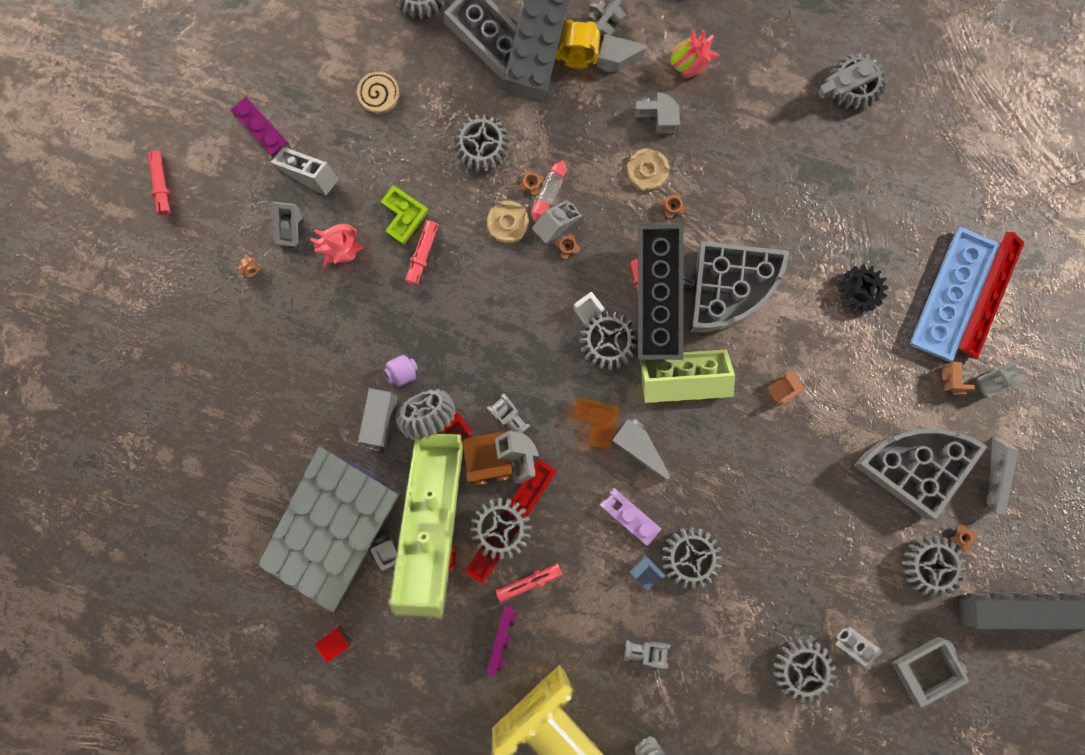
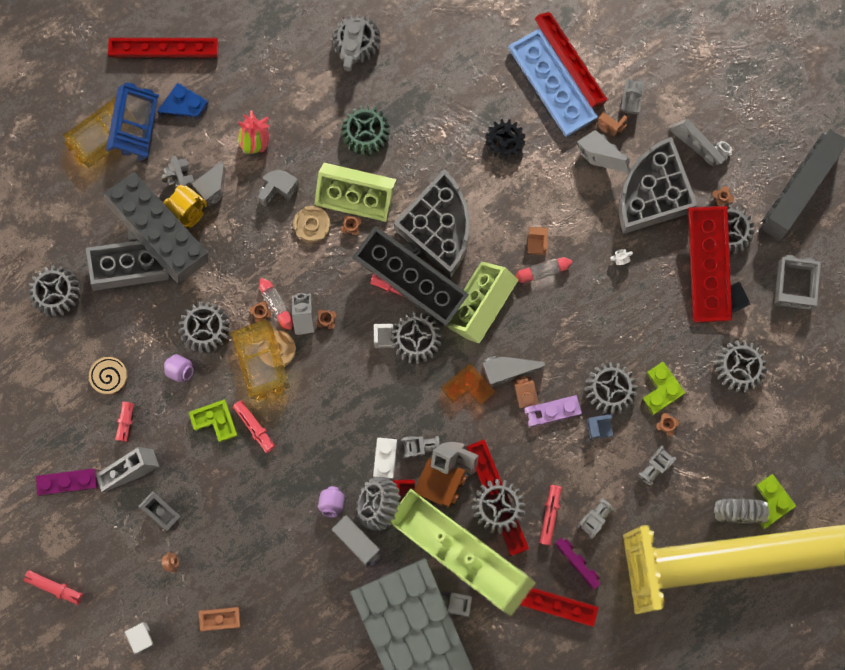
camera: 55 degrees left, 5 degrees down
coral hair [310,224,364,267] -> none
light grey hips [836,627,882,669] -> none
none -> coral pin [115,402,135,442]
none -> white panel [125,623,153,654]
none -> lavender head [164,354,194,383]
none -> nougat plate [199,607,241,631]
none -> clear yellow door [230,320,290,401]
none -> yellowish green slope [314,163,396,222]
none -> sand green gear [340,105,391,155]
none -> white brick [373,438,397,480]
none -> red plate [478,588,599,627]
none -> nougat bracket [512,376,538,408]
none -> piece [515,257,572,283]
none -> light grey connector [576,498,615,540]
none -> light grey slope [577,130,631,173]
none -> white plate [610,249,633,265]
none -> lime plate [642,362,686,415]
none -> nougat plate [656,413,679,436]
none -> red tile [688,206,732,322]
none -> white plate [714,141,732,160]
none -> black bracket [731,282,751,313]

